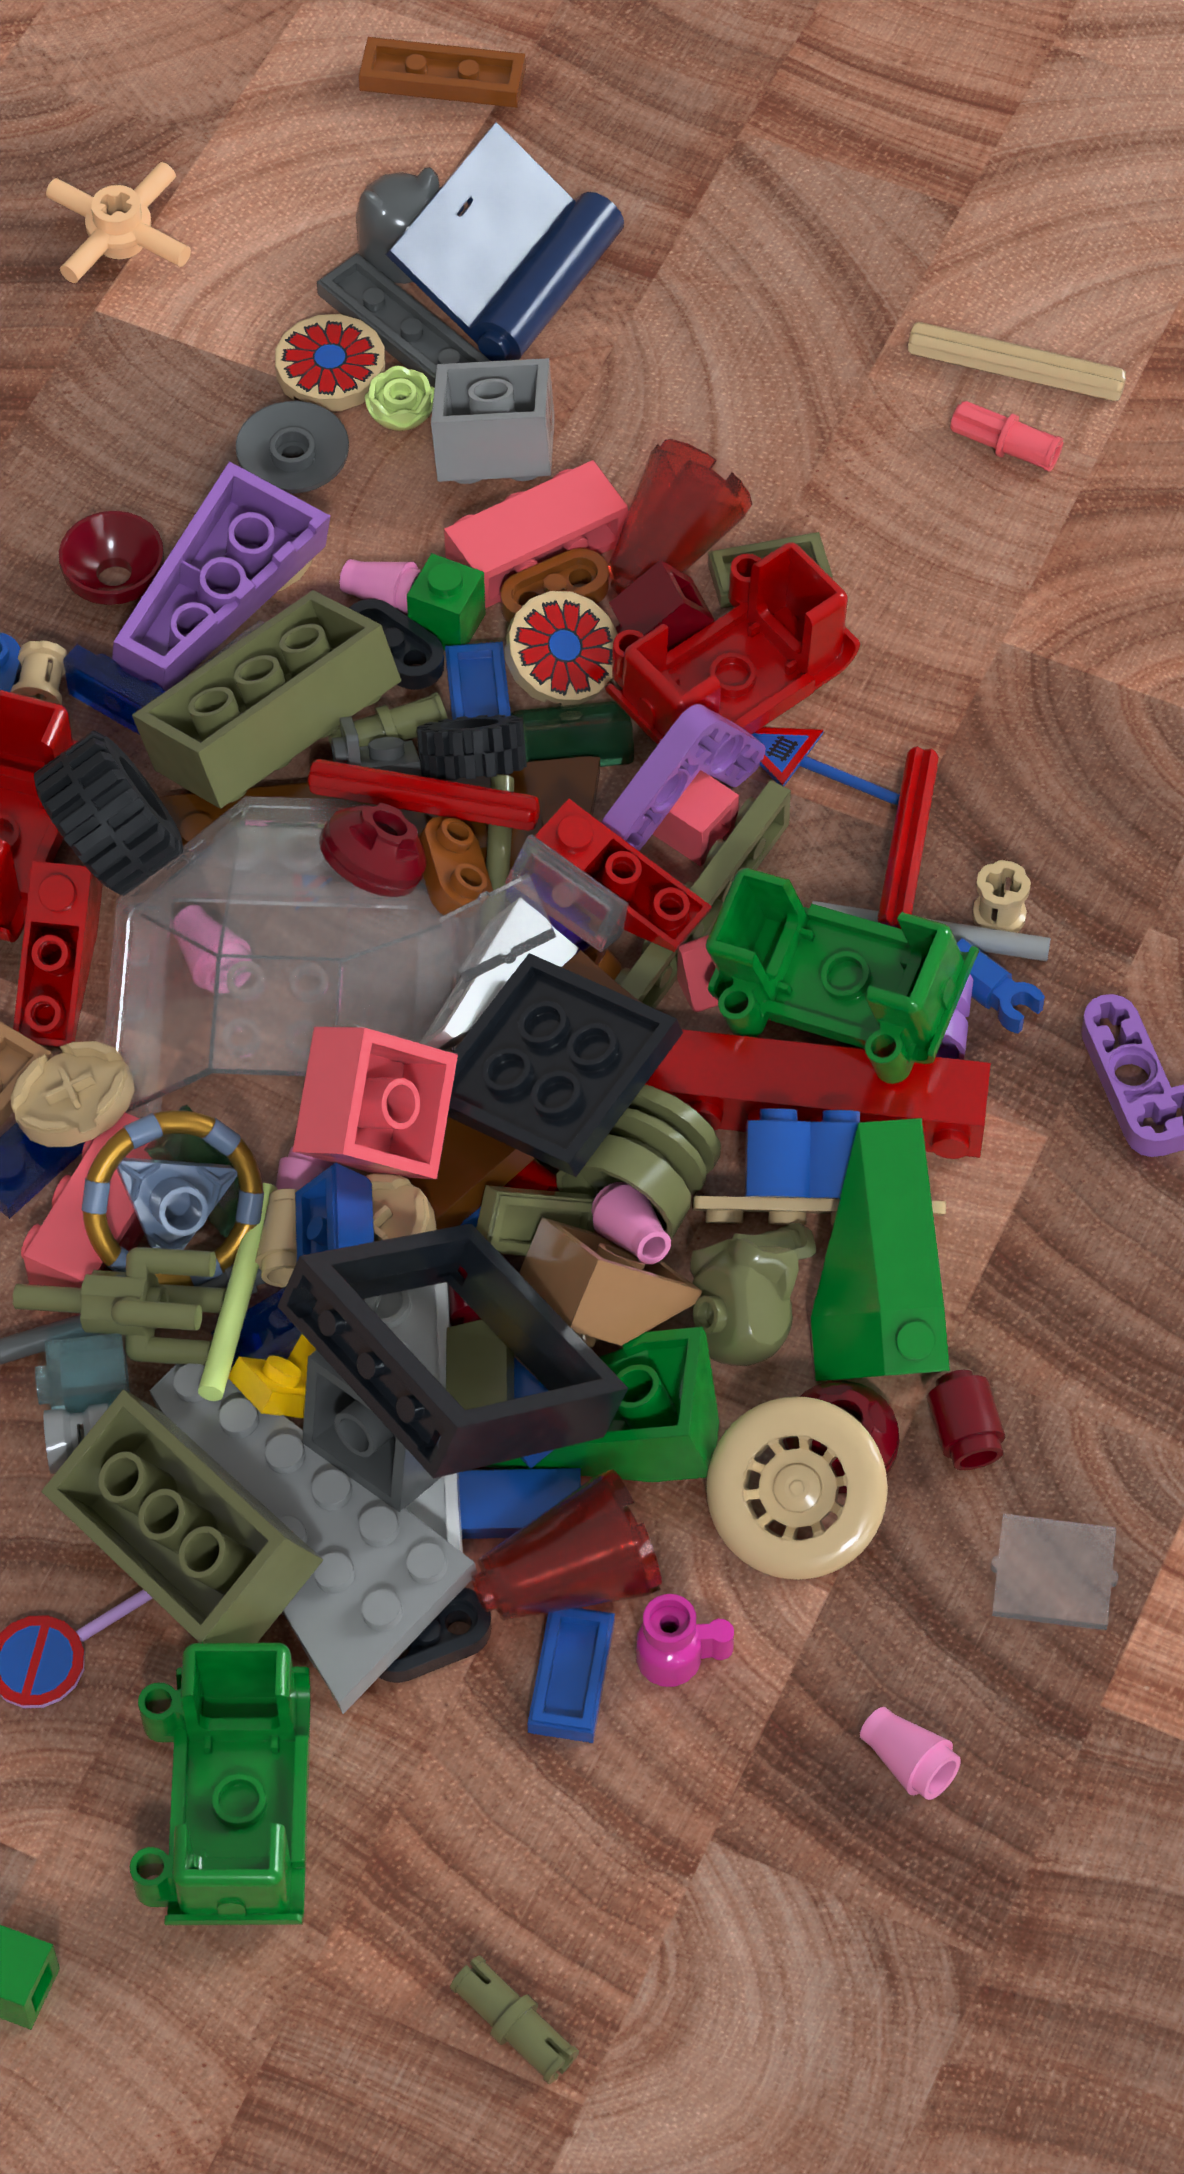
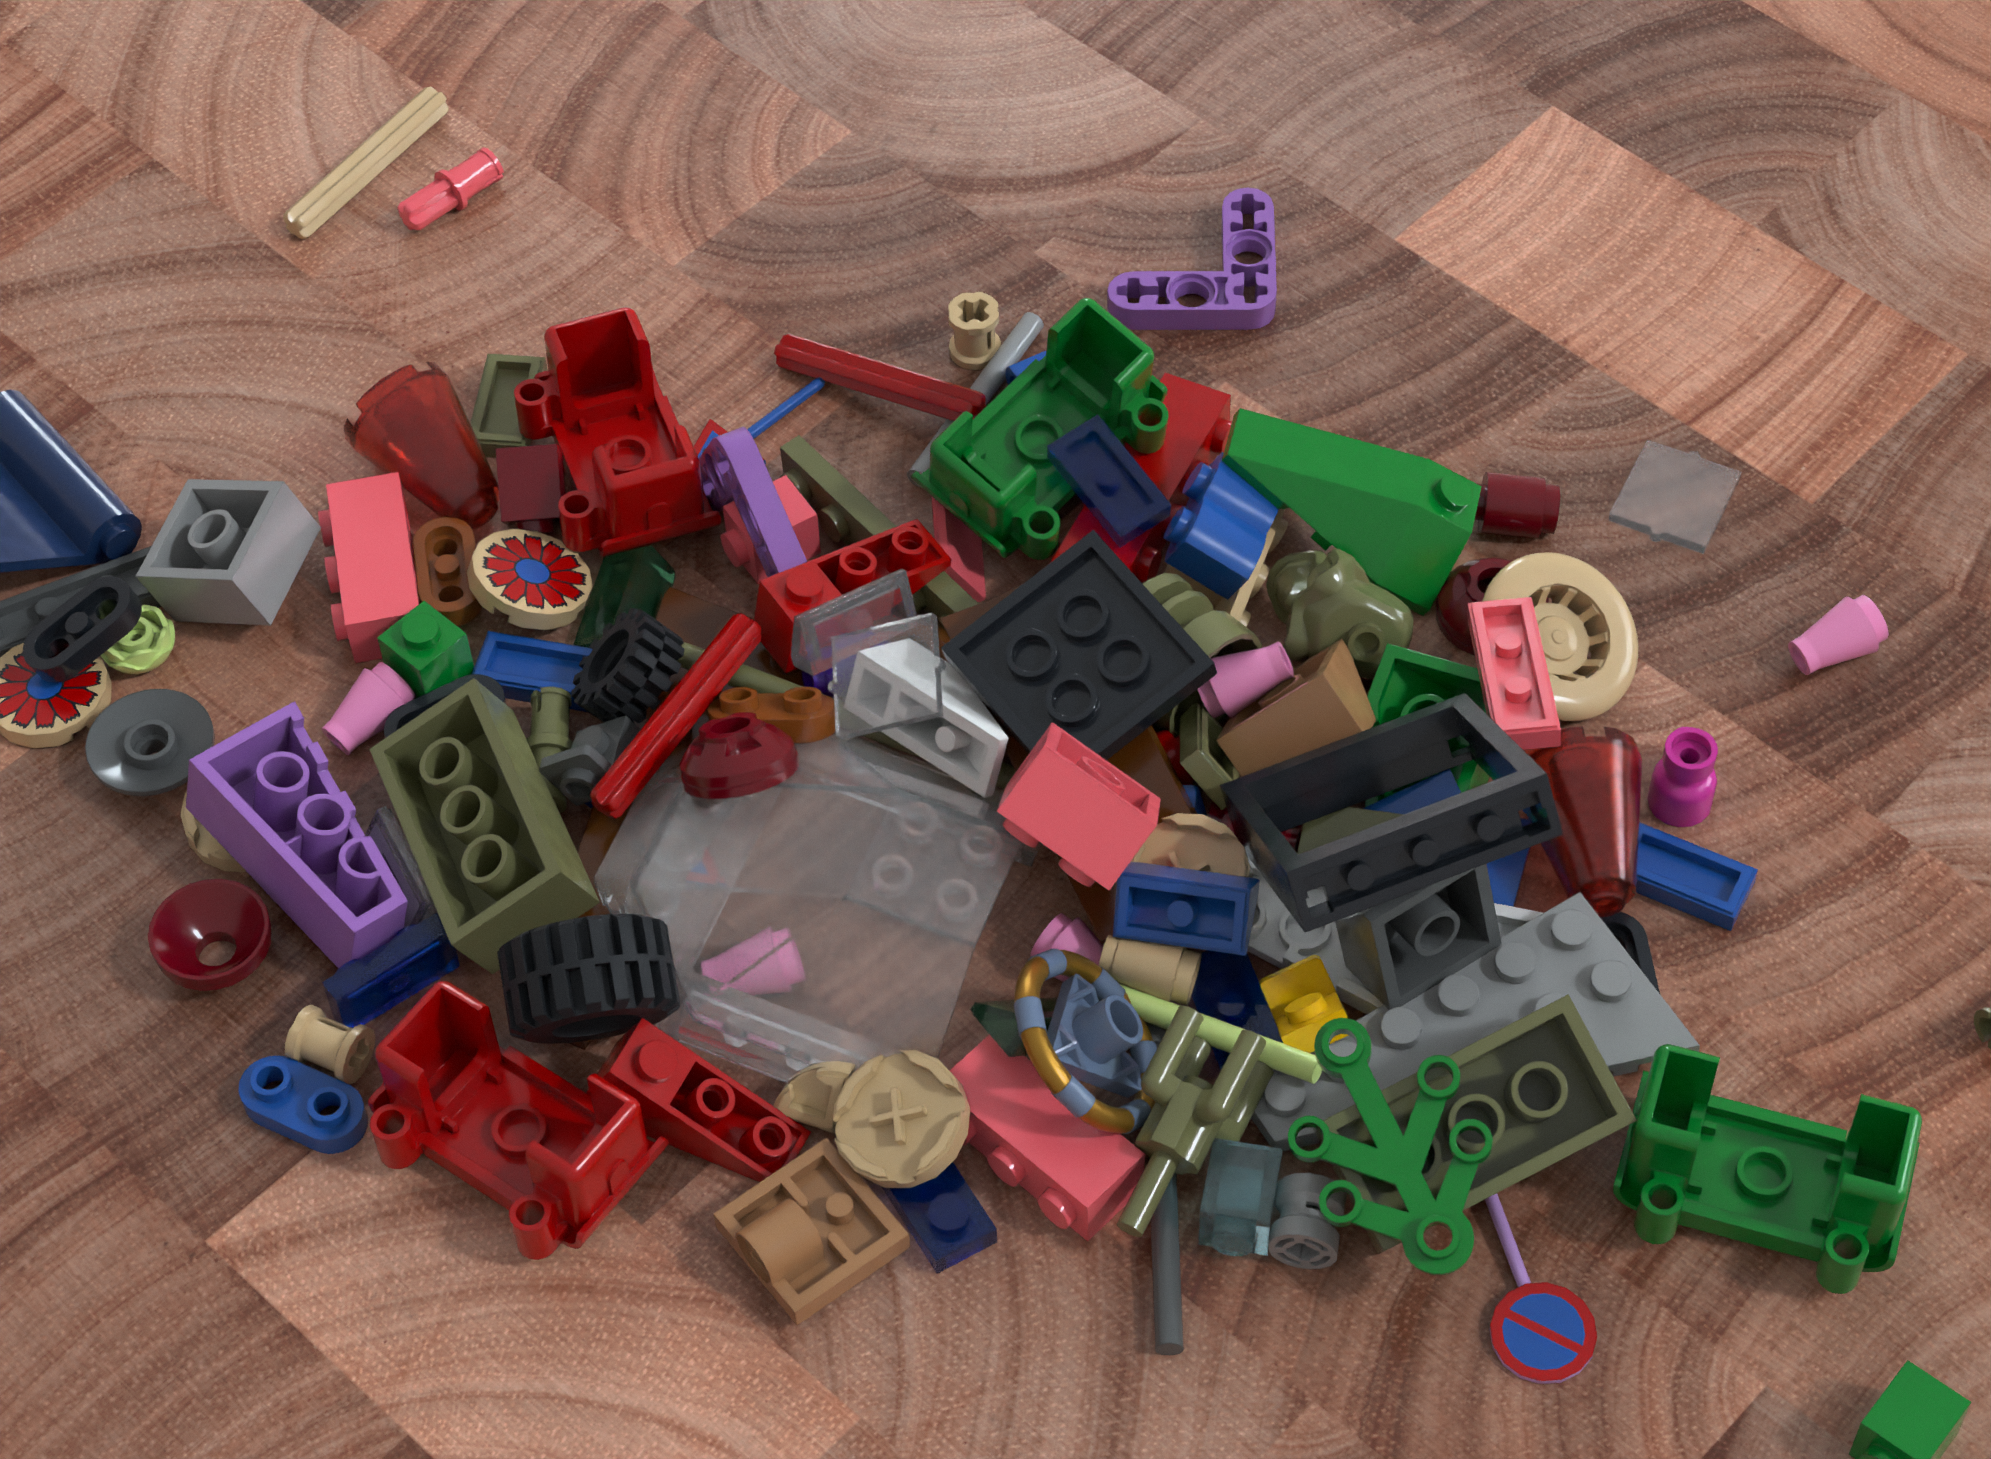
camera: 70 degrees left, 5 degrees down
none -> black plate [23,576,142,682]
none -> tan tile [773,1061,856,1133]
none -> clear blue plate [1047,414,1171,548]
none -> green plant [1288,1018,1493,1276]
none -> coral tile [1467,597,1561,750]

